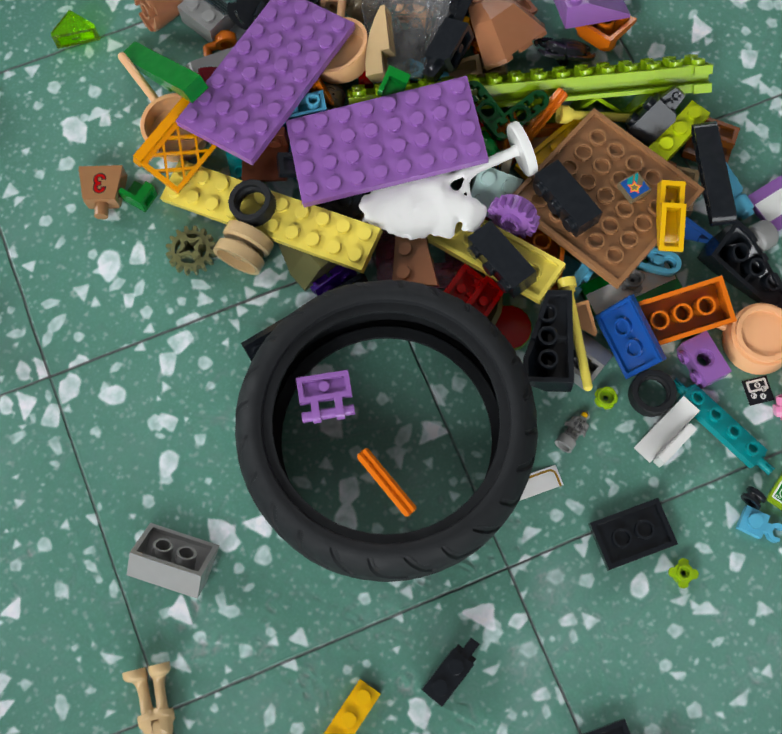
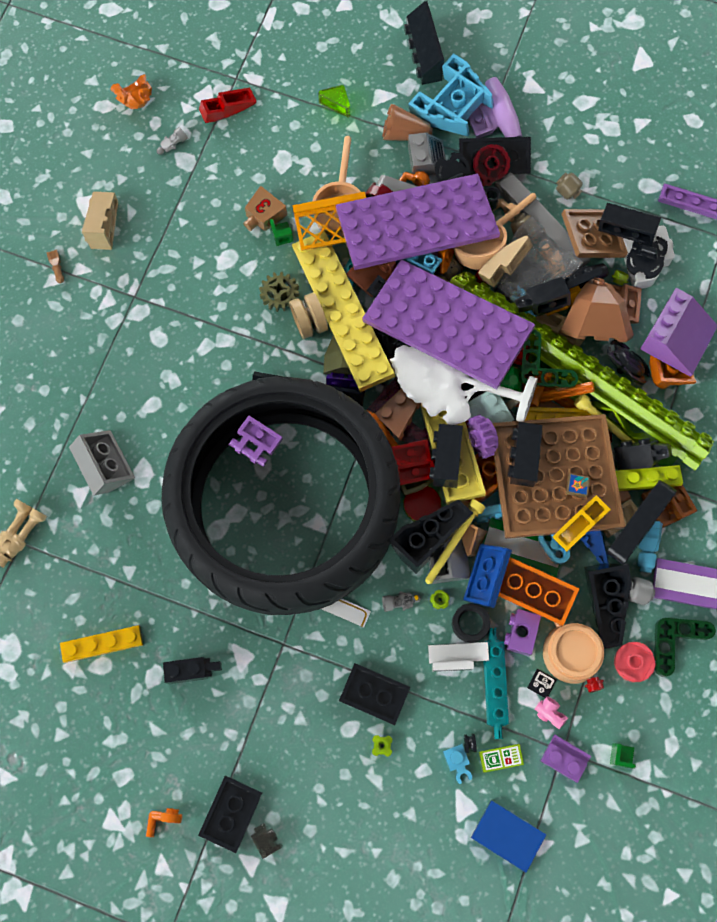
camera: 45 degrees right, 0 degrees up
green slope [124,41,209,103] -> none
black tyre [228,179,276,227] -> none
orange axle [357,448,416,517] -> none
green panel [377,65,411,97] -> none
light grey plate [620,269,645,293] -> none

